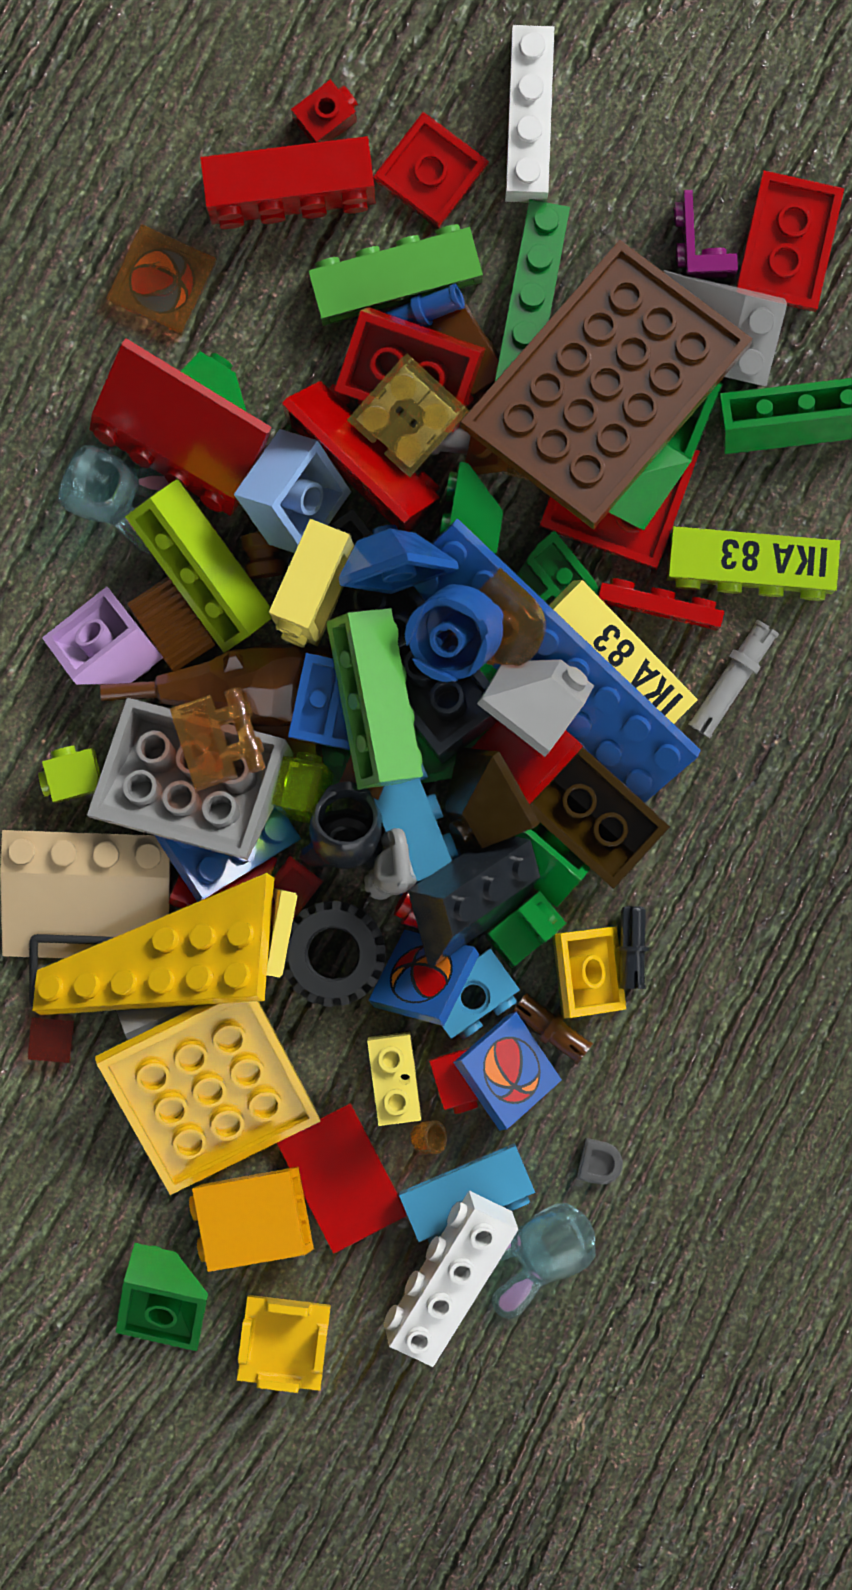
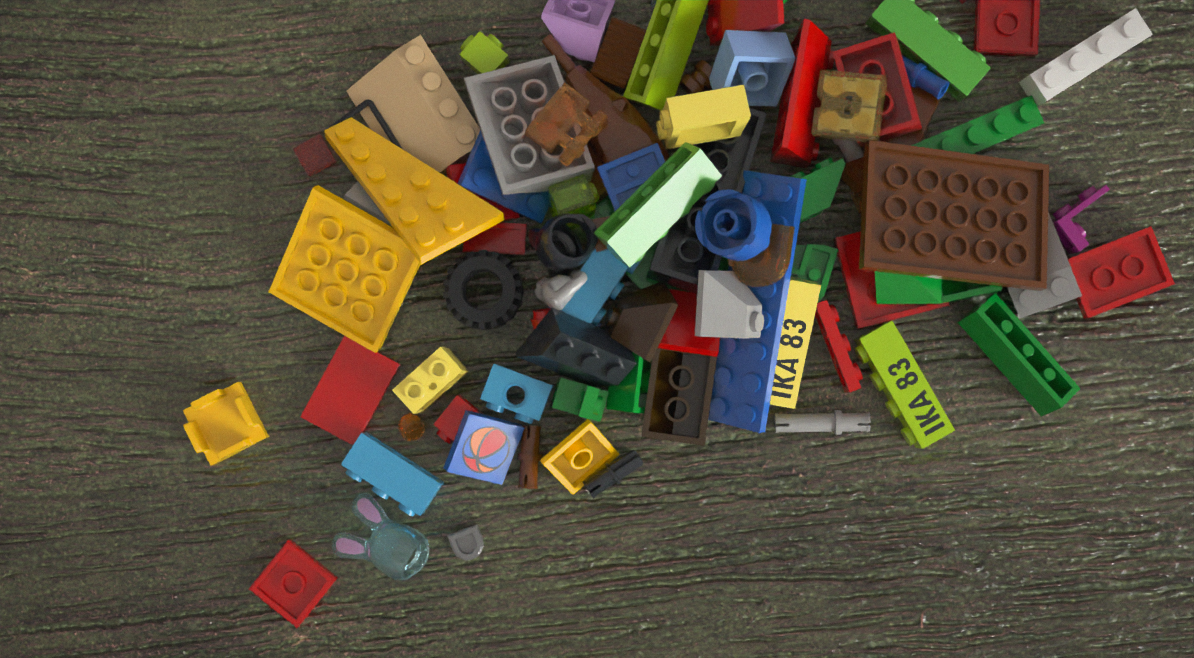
camera: 60 degrees right, 0 degrees up
green slope [116,1243,208,1351] -> none
light orange brick [189,1167,314,1272] -> none
light yellow tile [267,888,297,977] -> none
blue slope [338,525,459,594] -> none
tile [369,930,479,1026] -> none
white brick [384,1191,518,1367] -> none
none -> red tile [249,539,338,628]

